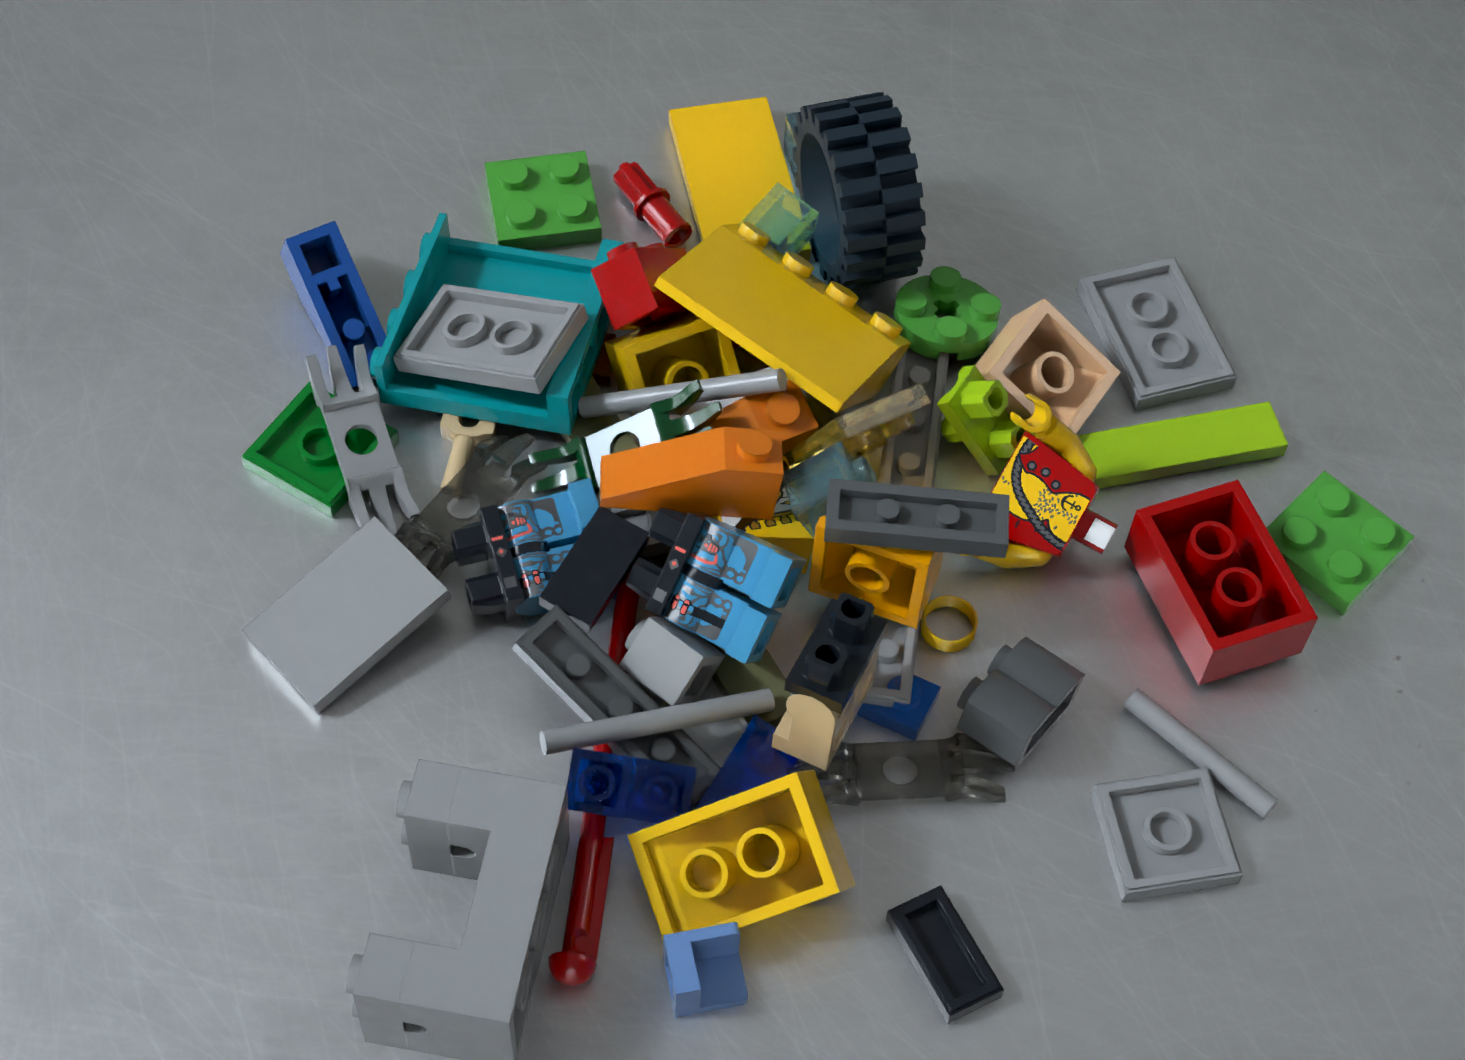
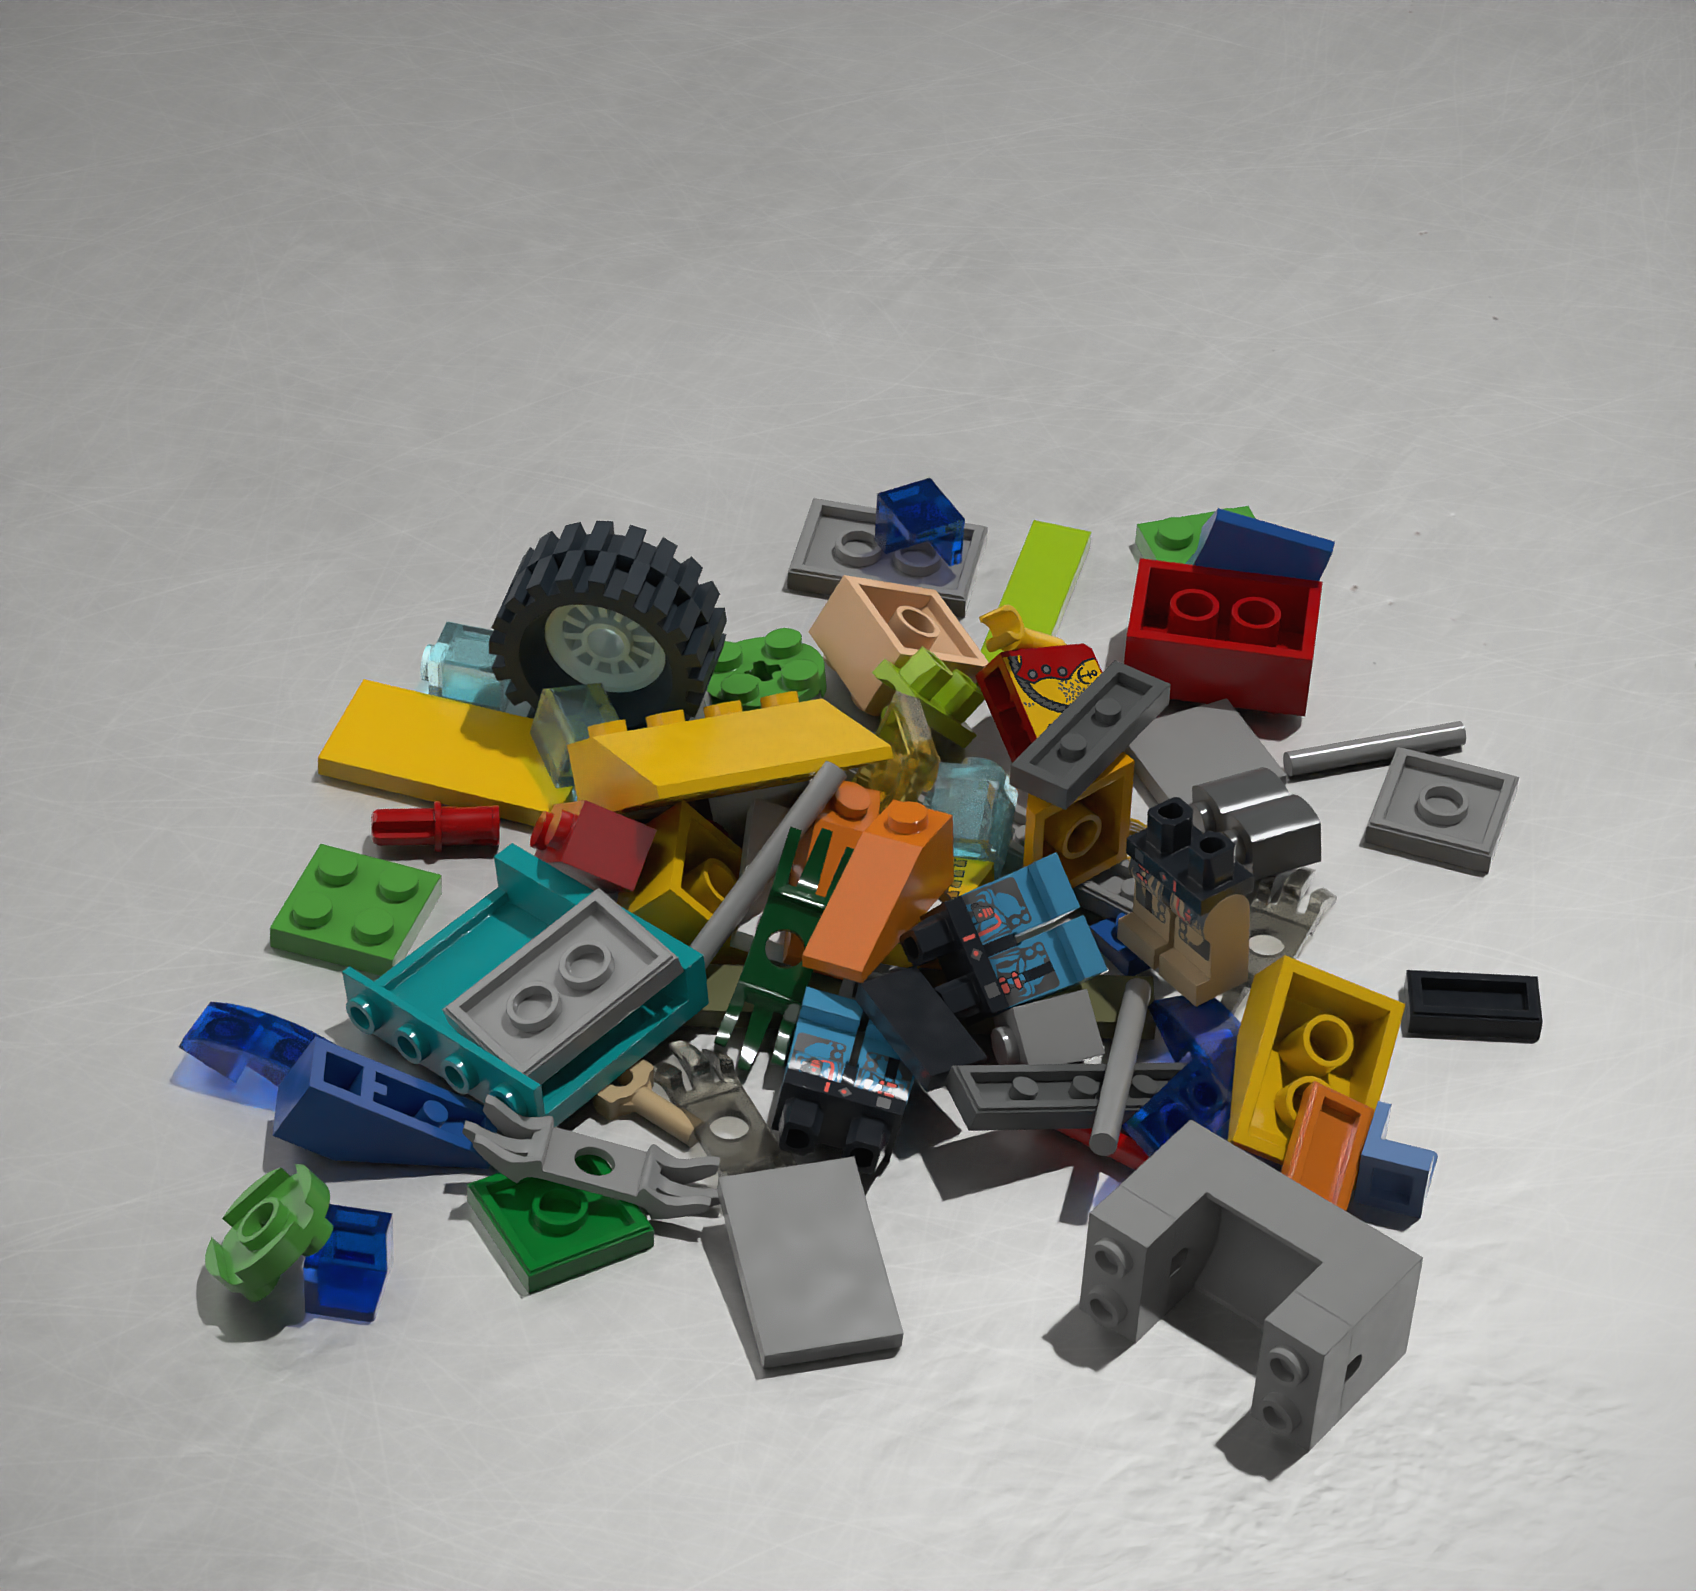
camera: 60 degrees left, 15 degrees down
none -> clear blue slope [178,1001,336,1086]
none -> bright green plate [205,1164,333,1302]
none -> clear blue panel [303,1204,394,1322]
none -> clear blue panel [874,478,965,567]
none -> light grey tile [1123,698,1287,805]
none -> blue slope [1185,508,1335,581]
none -> orange tile [1281,1081,1374,1211]

